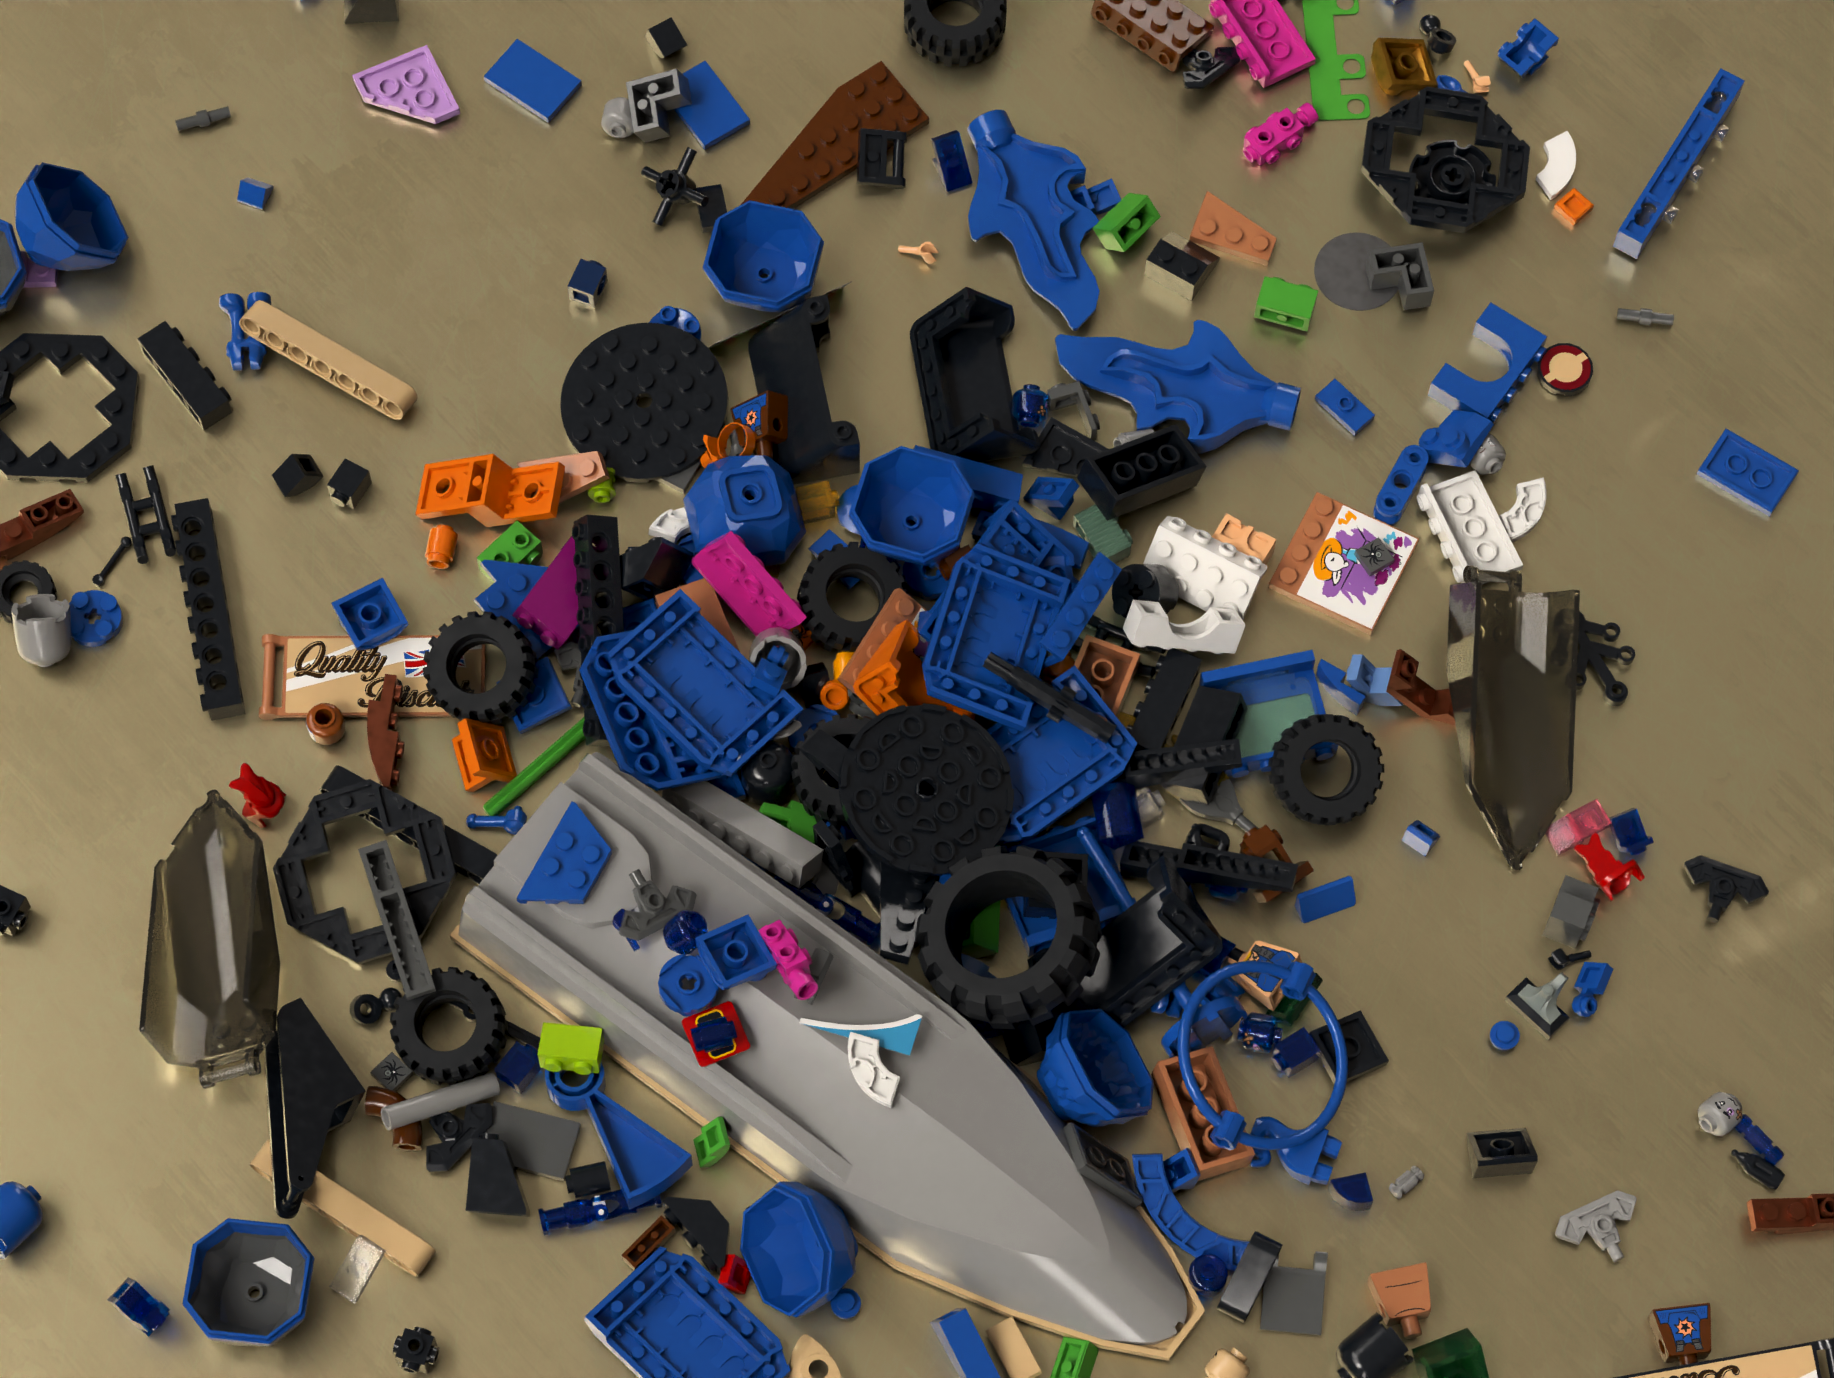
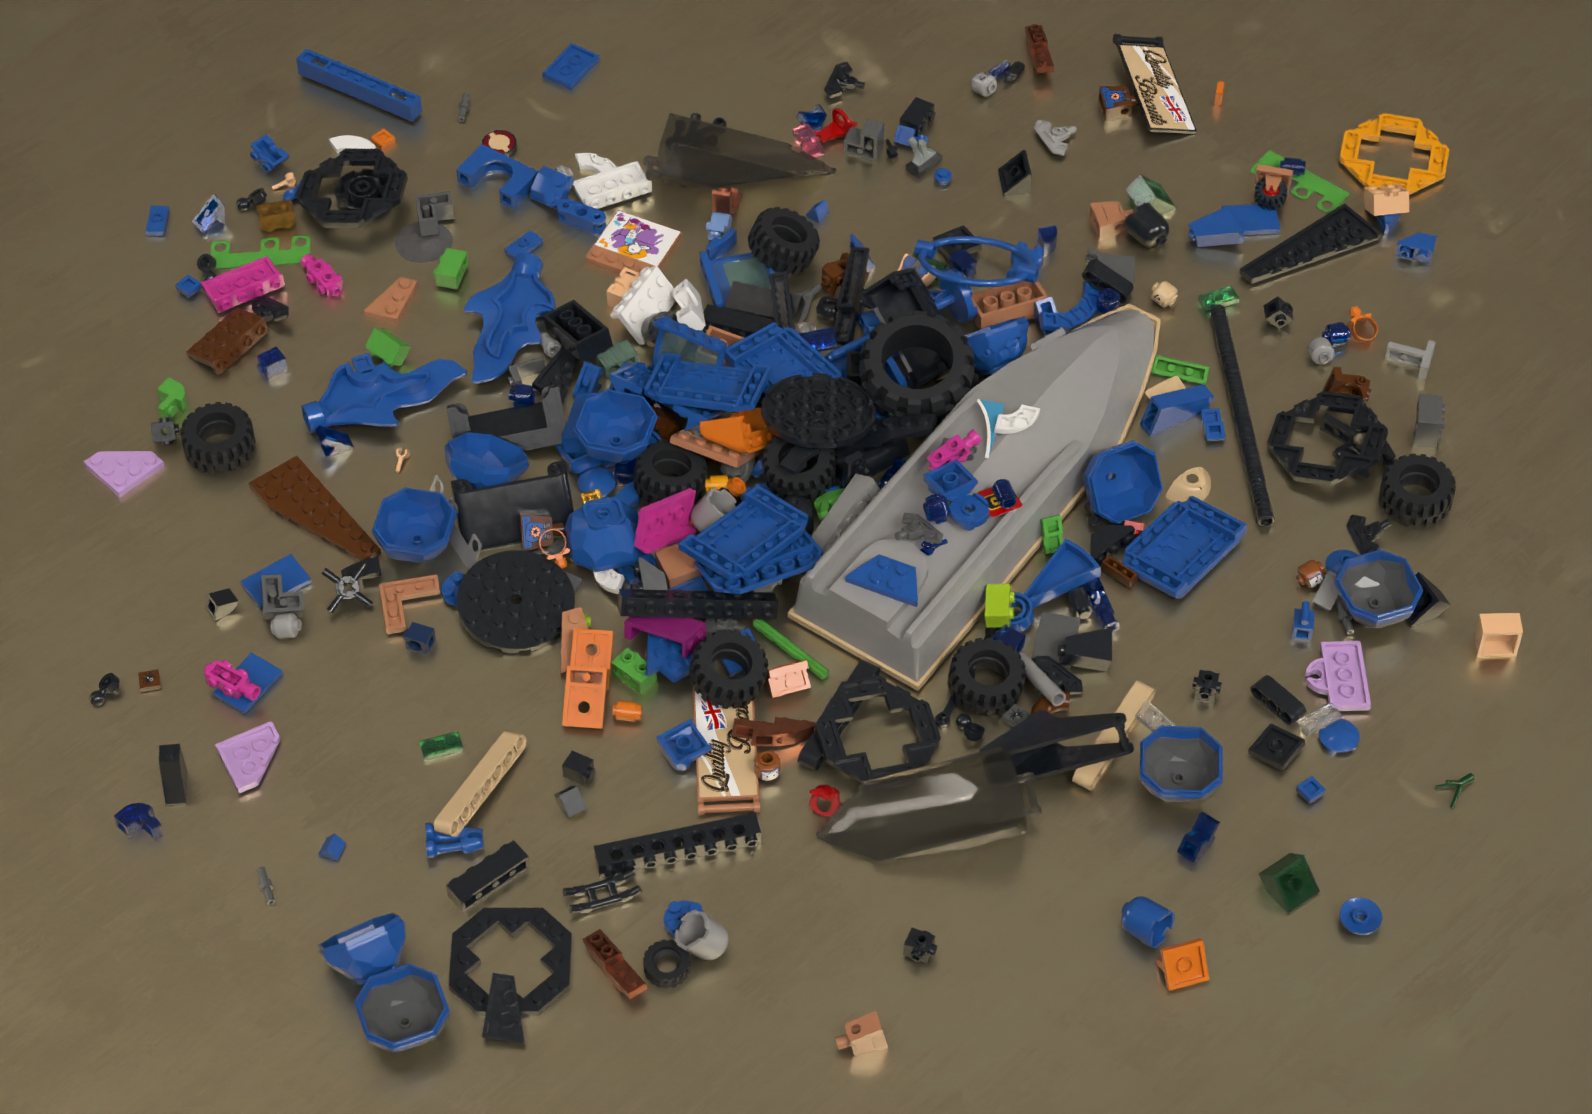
camera: 90 degrees left, 15 degrees down
black hinge [92,536,132,587] -> none
dark grey slope [358,840,436,1000] -> none
blue piece [466,806,527,835] -> none
blue plate [750,645,789,697] -> none
black plate [857,128,907,189] -> none
black piece [983,651,1117,744] -> none
black slope [1144,232,1220,301] -> none
dark grey tile [1354,537,1395,576] -> none
light grey piece [1389,1166,1424,1199] -> none
none -> dark pink brick [204,660,261,701]
none -> clear blue brick [257,346,288,379]
none -> nougat plate [379,574,440,634]
none -> clear green plate [419,731,464,761]
none -> blue rock [445,432,529,489]
none -> black piece [899,97,936,137]

